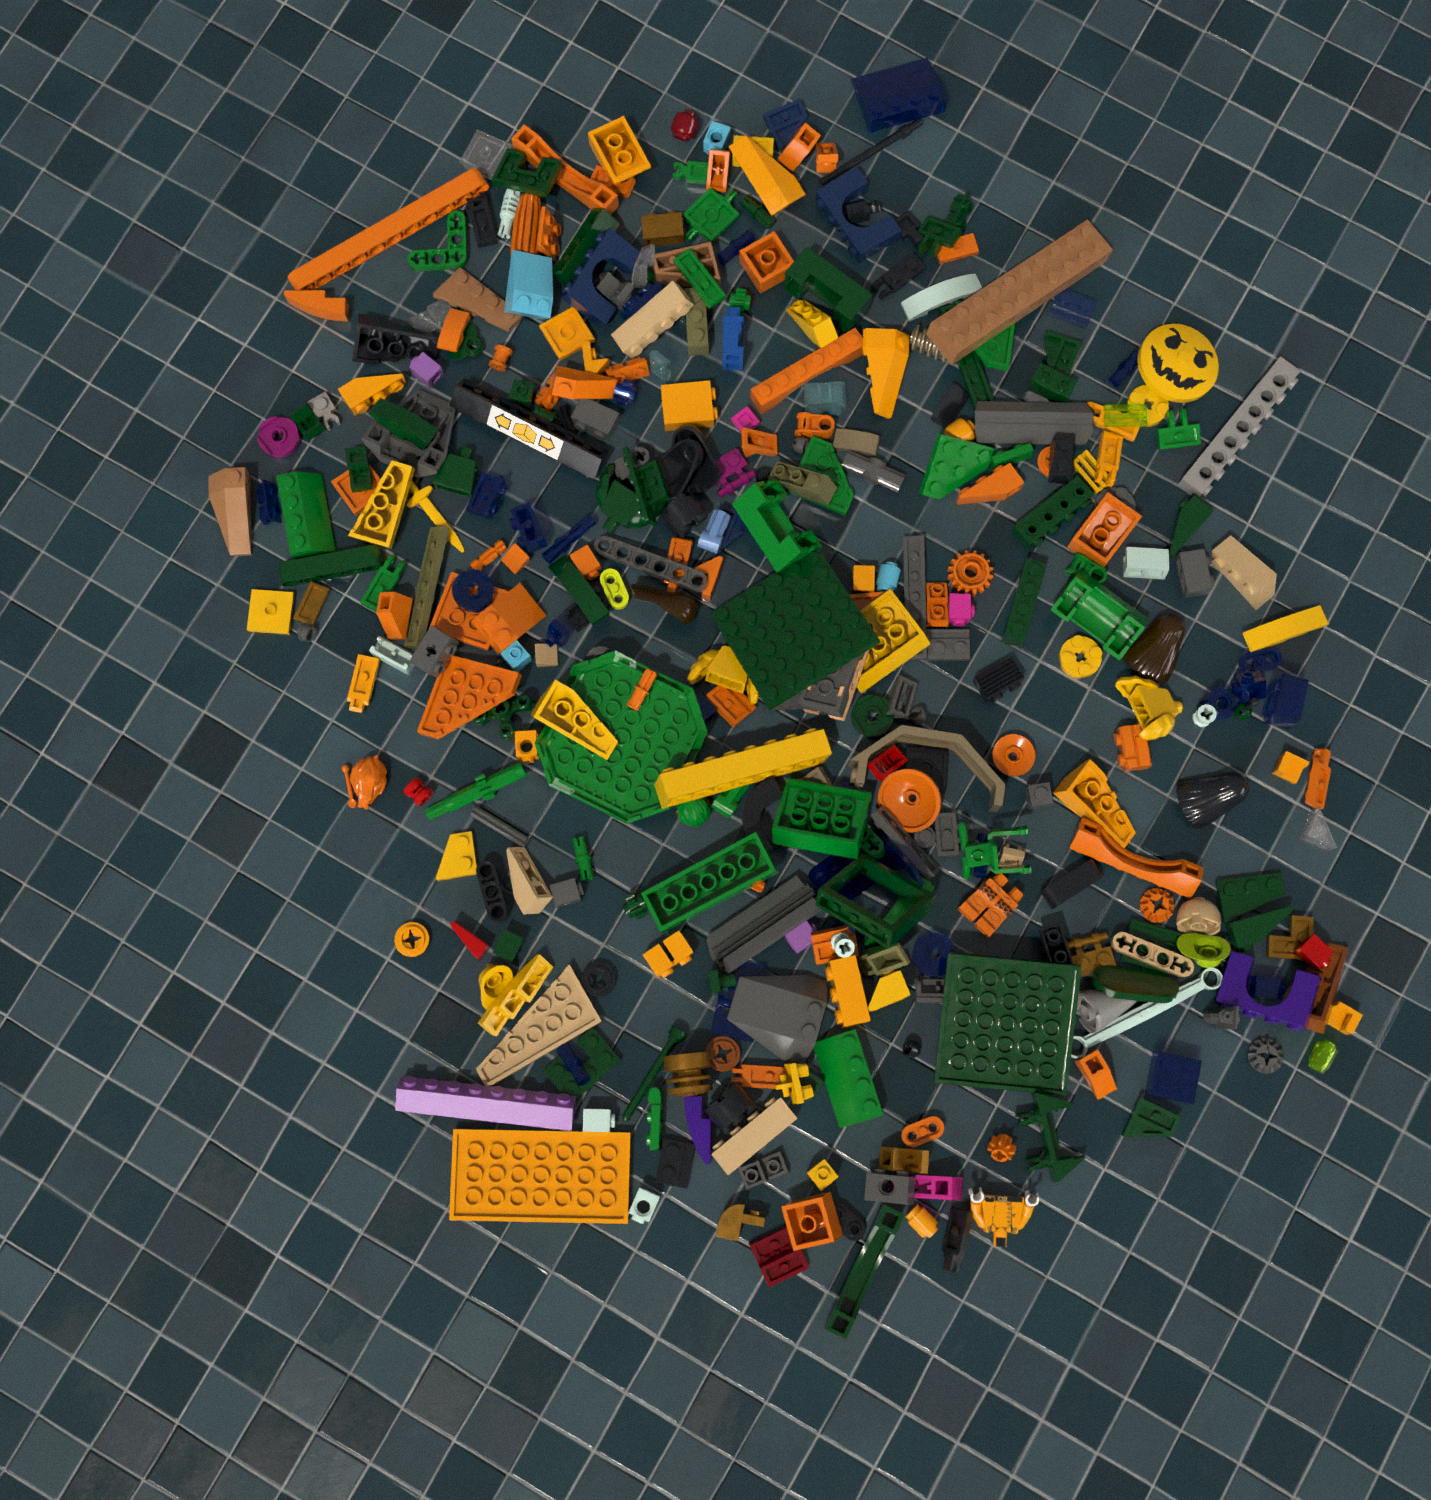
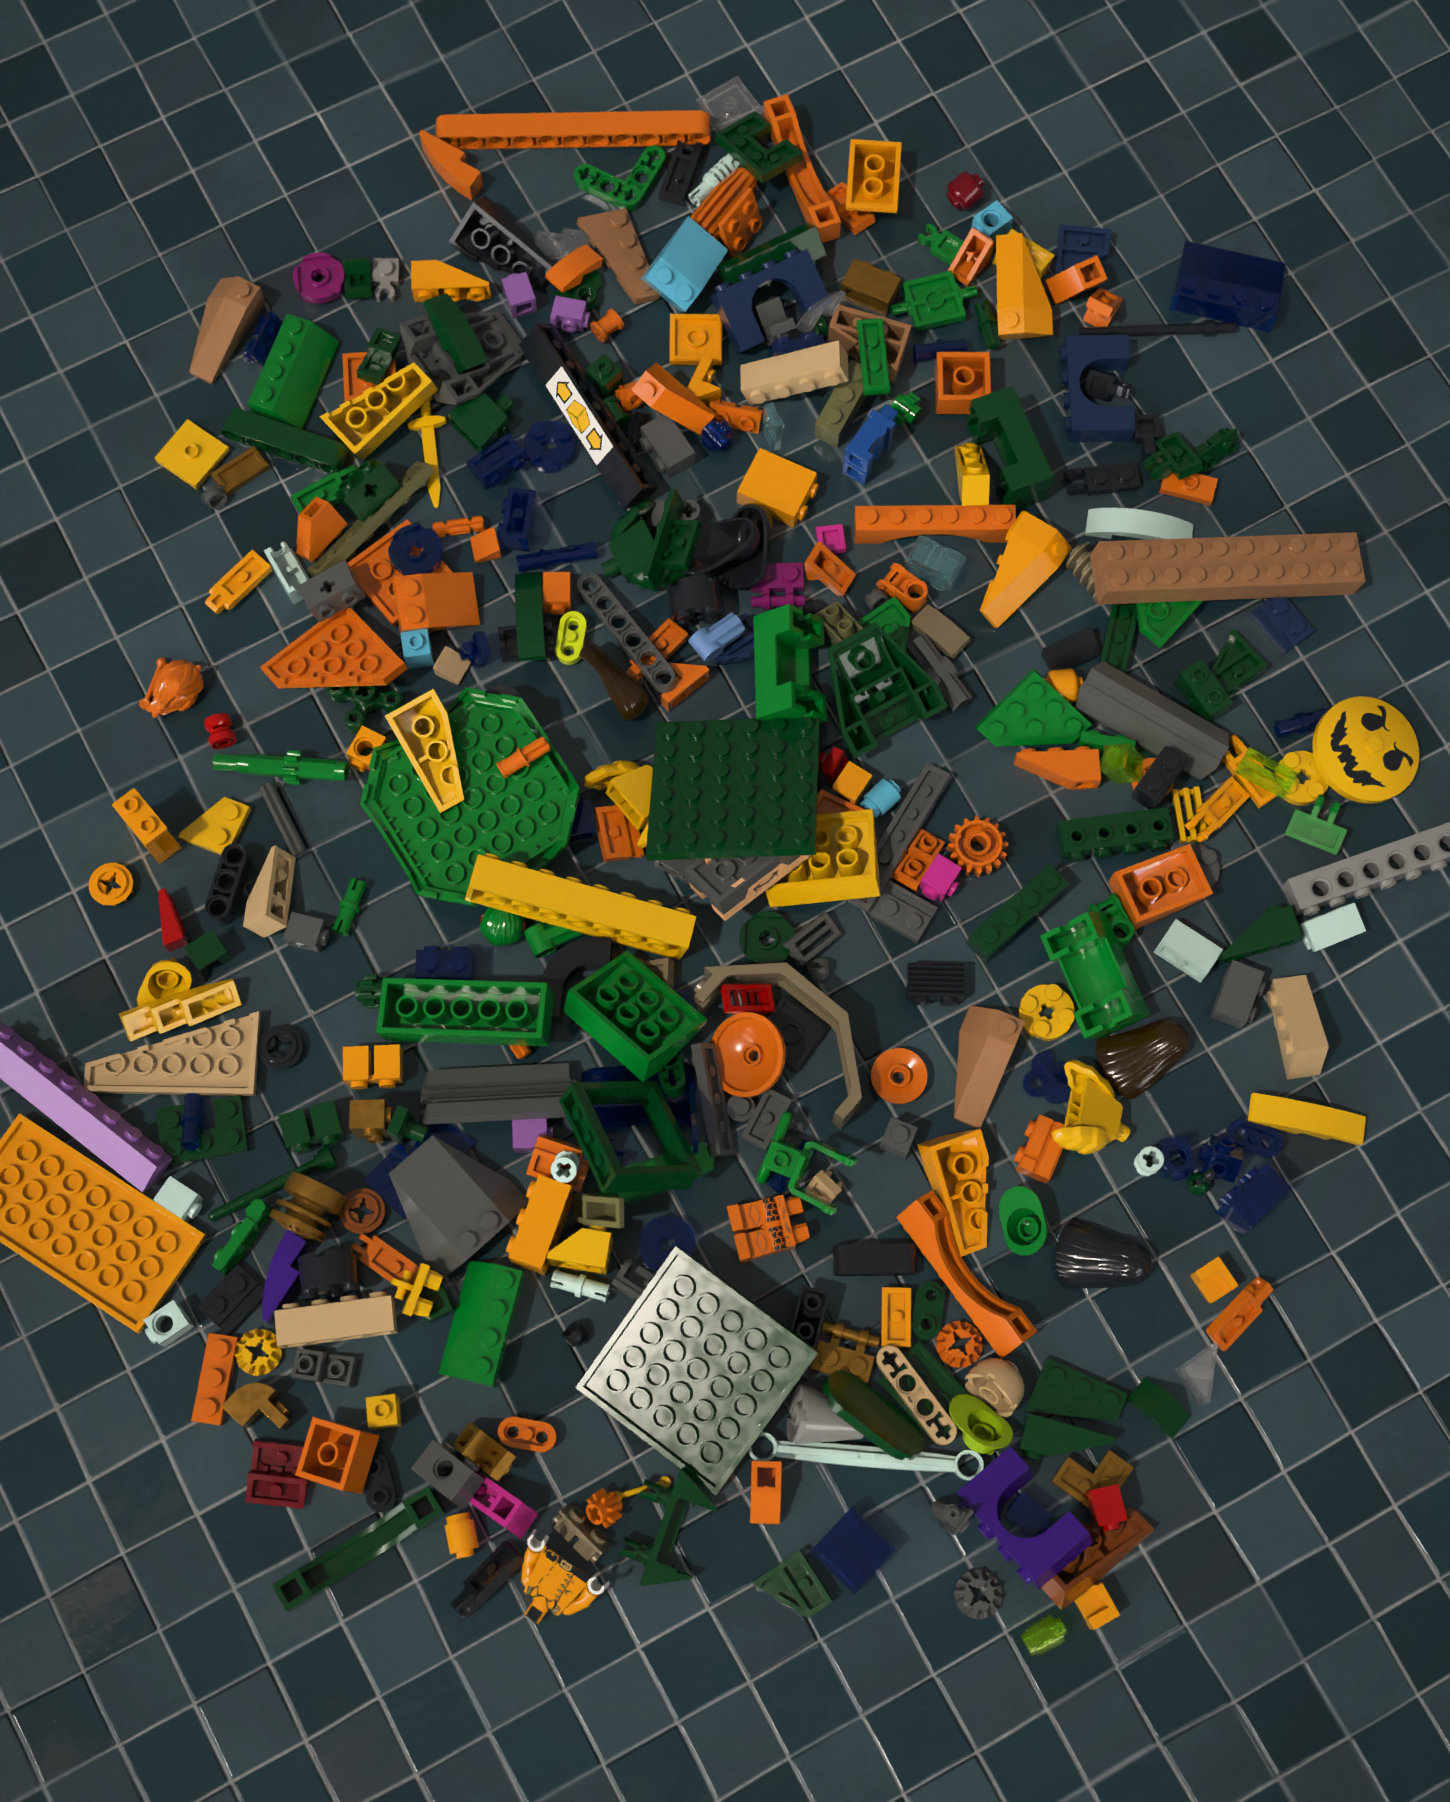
camera: 30 degrees right, 5 degrees down
none -> light orange panel [112,788,182,864]
none -> orange plate [191,1333,239,1426]
none -> yellow gear [234,1328,282,1376]
none -> dark green piece [278,1100,346,1155]
none -> dark green brick [334,459,401,522]
none -> pearl gold brick [349,1099,394,1143]
none -> clear blue brick [415,946,476,981]
none -> clear blue plate [523,421,576,473]
none -> medium lavender brick [550,296,591,332]
none -> light aqua pin [550,1269,611,1303]
none -> dark tan hinge [552,1503,611,1564]
none -> yellow hinge [614,1476,671,1500]
none -> red tile [819,747,849,784]
none -> dark green wedge [828,622,948,759]
none -> light orange plate [881,1287,911,1348]
none -> dark green plate [911,1282,945,1341]
none -> medium nougat wedge [953,1006,1025,1129]
none -> green piece [999,1186,1048,1256]
none -> clear blue plate [1022,1050,1071,1104]
none -> clear neon green brick [1100,743,1143,784]
none -> dark green slope [1126,1378,1190,1439]
none -> light aqua hinge [1298,903,1366,952]

